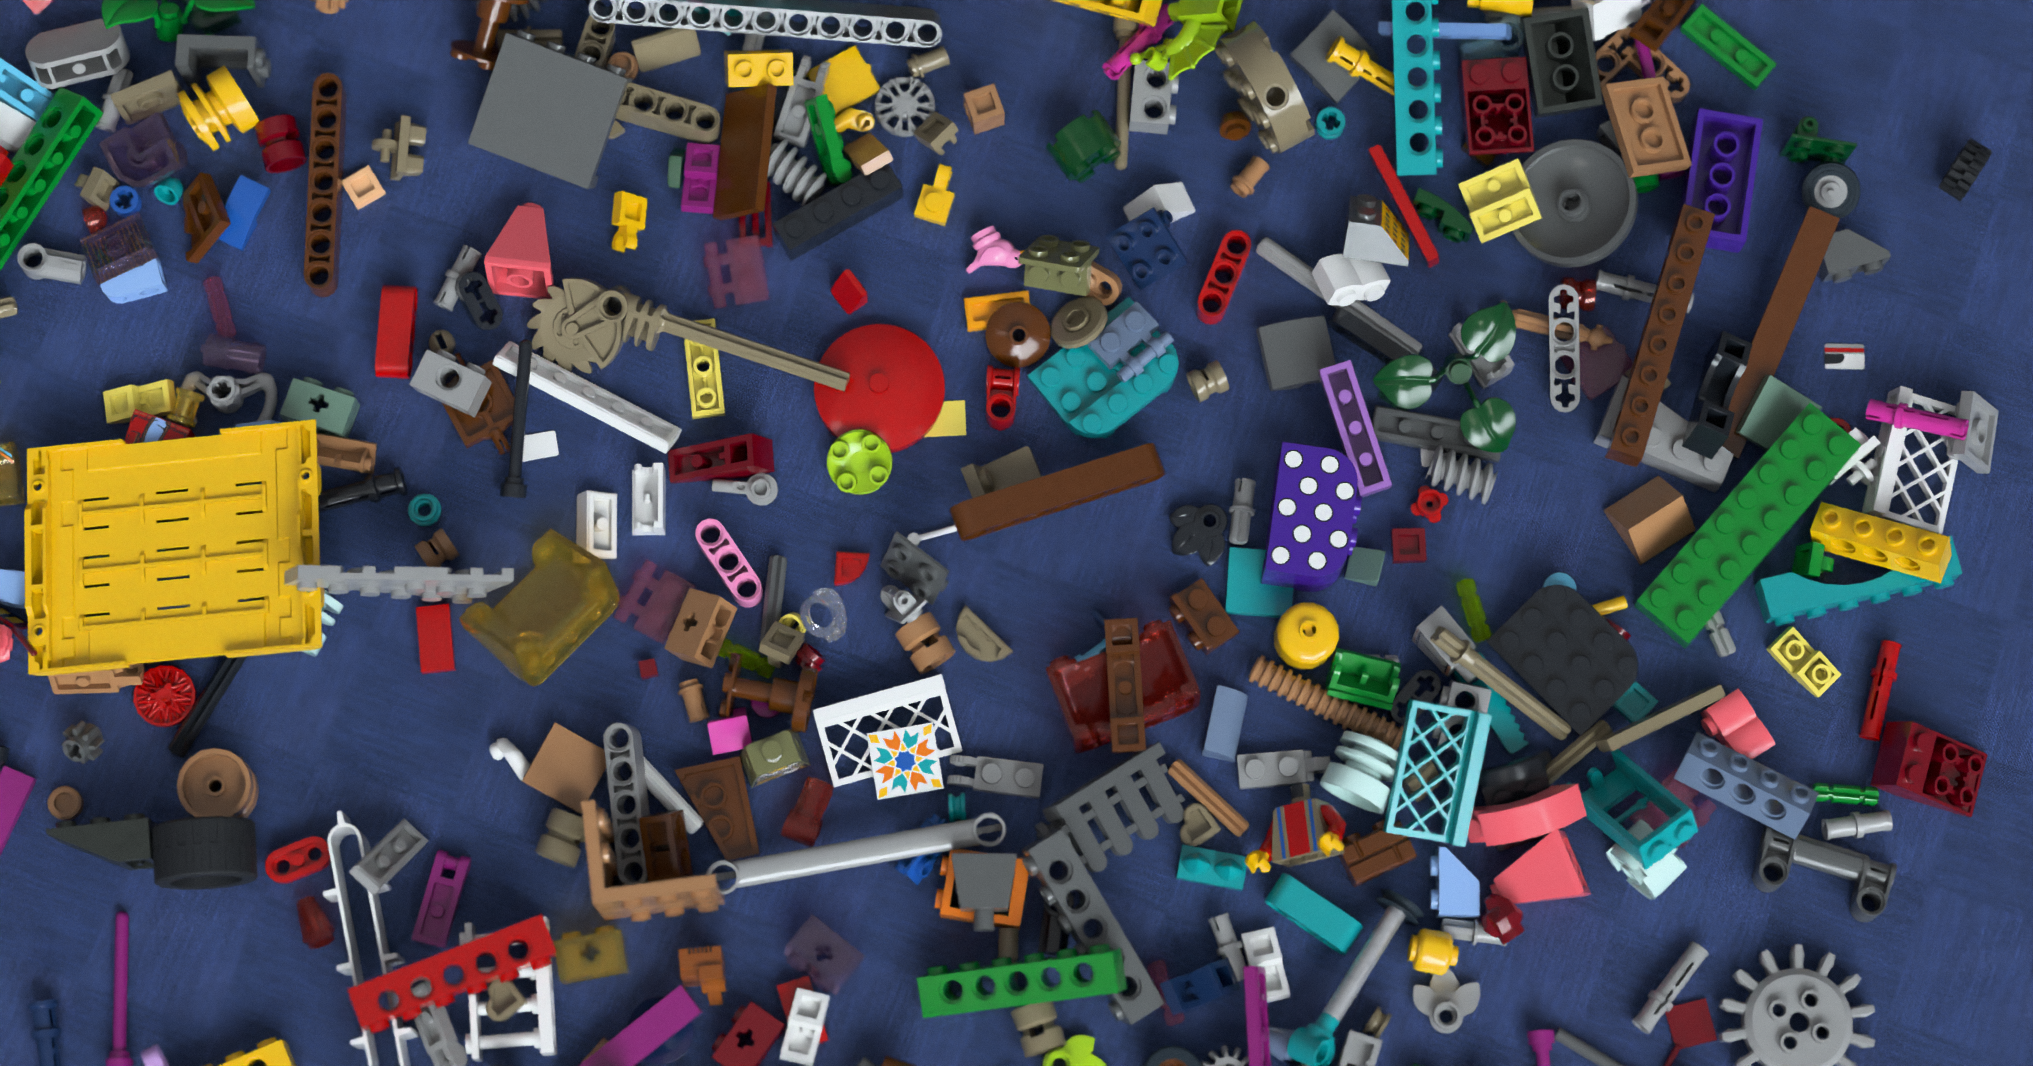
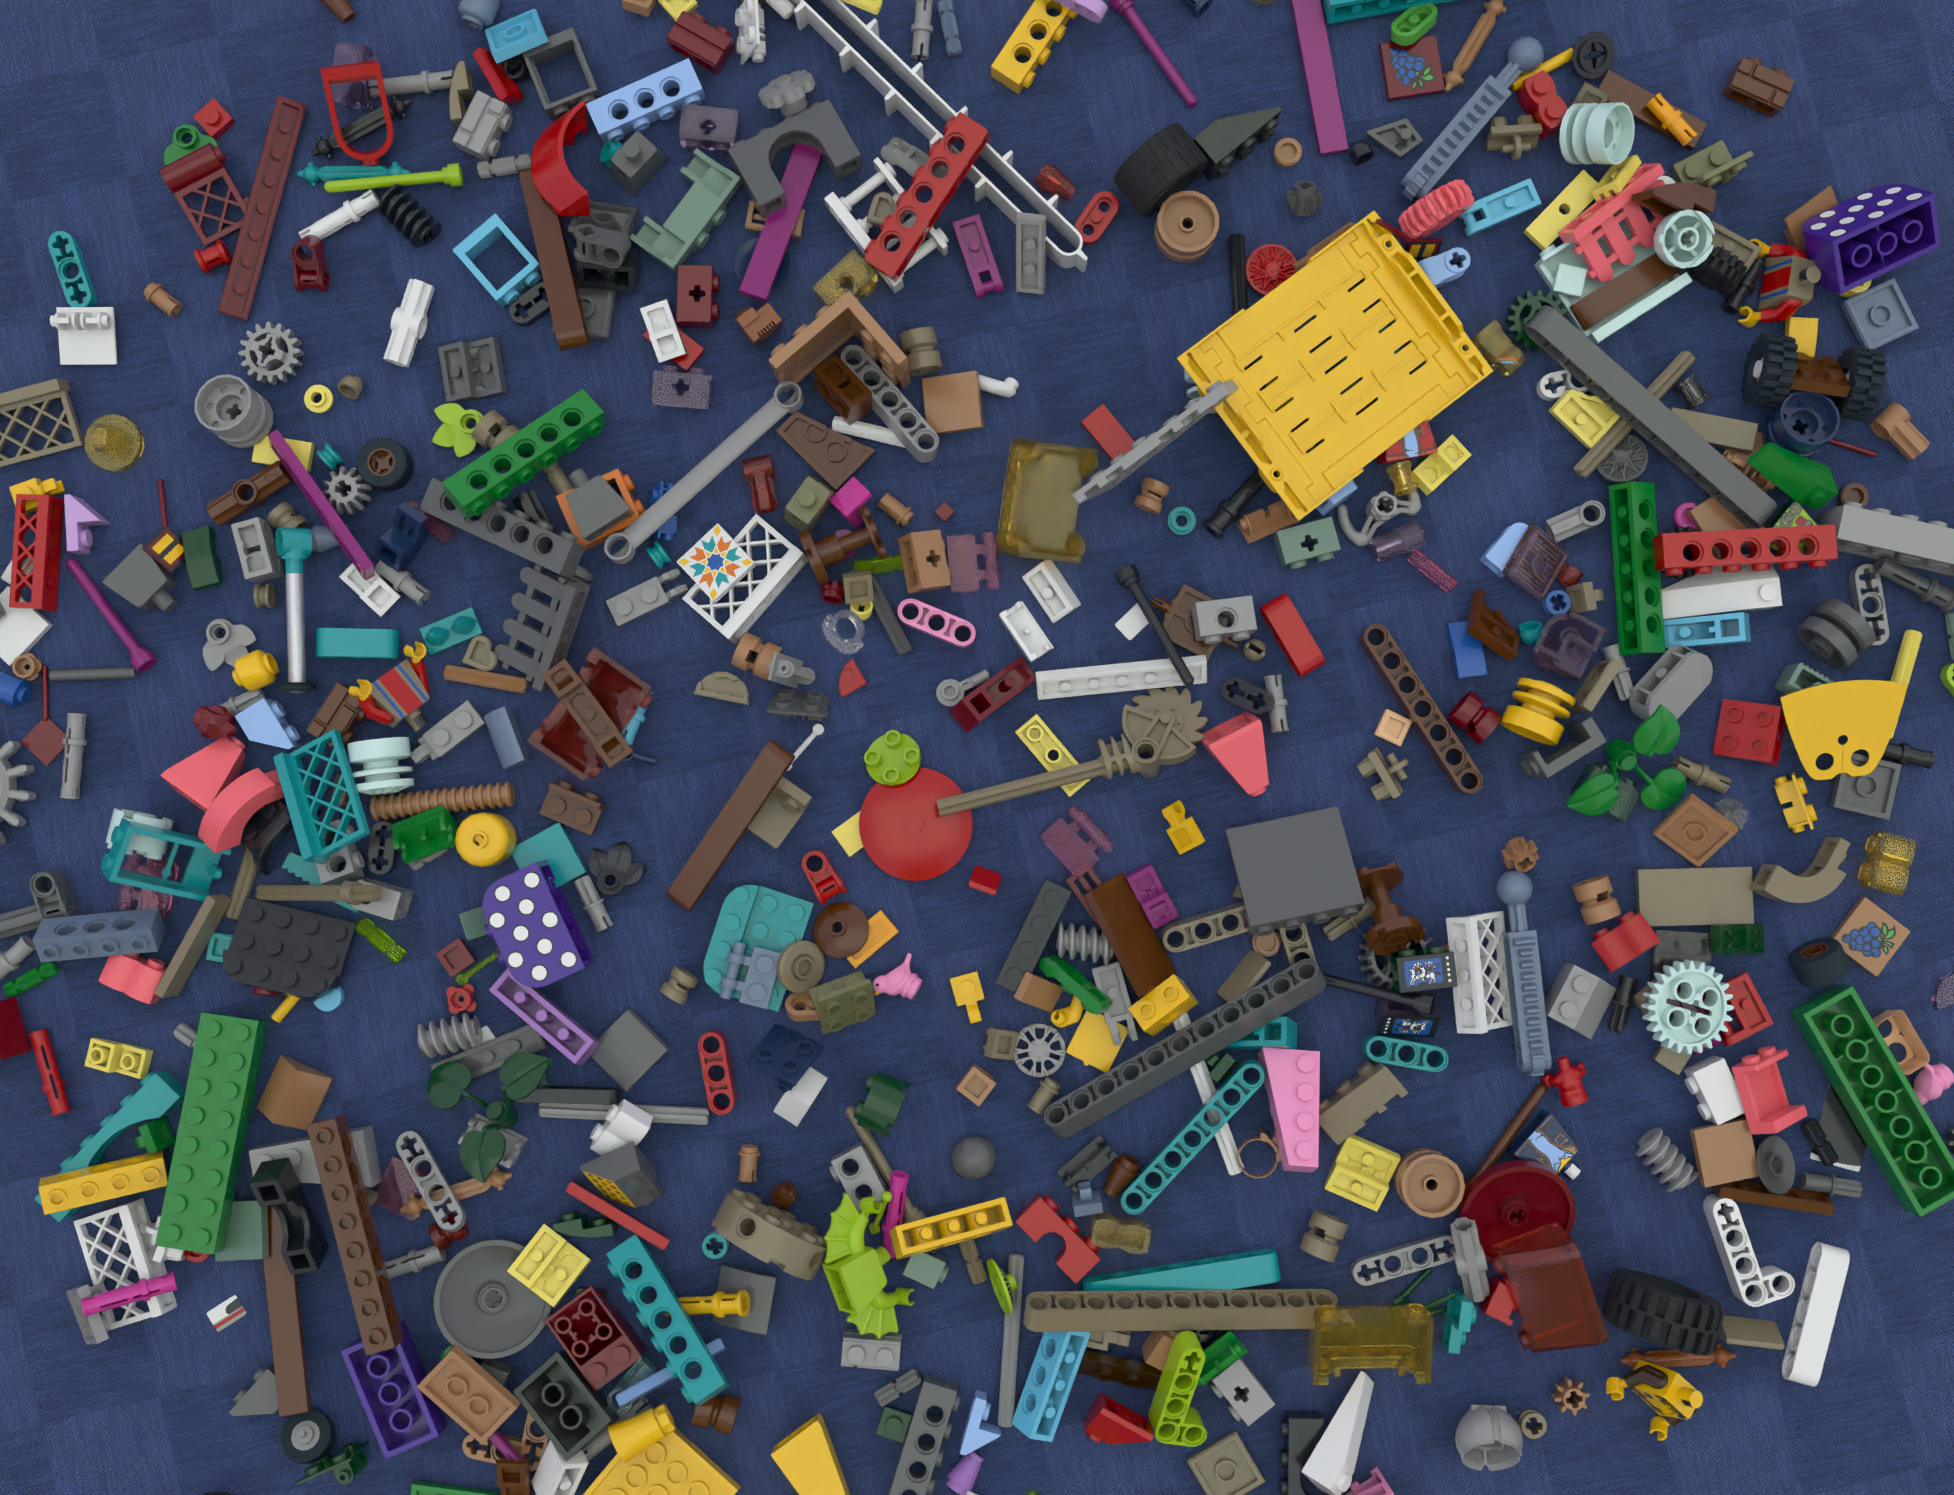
camera: 150 degrees right, 10 degrees up
dark green tile [667,148,686,188] -> none
none -> clear neon green hinge [456,947,499,985]
none -> dark grey hair [951,1136,998,1180]

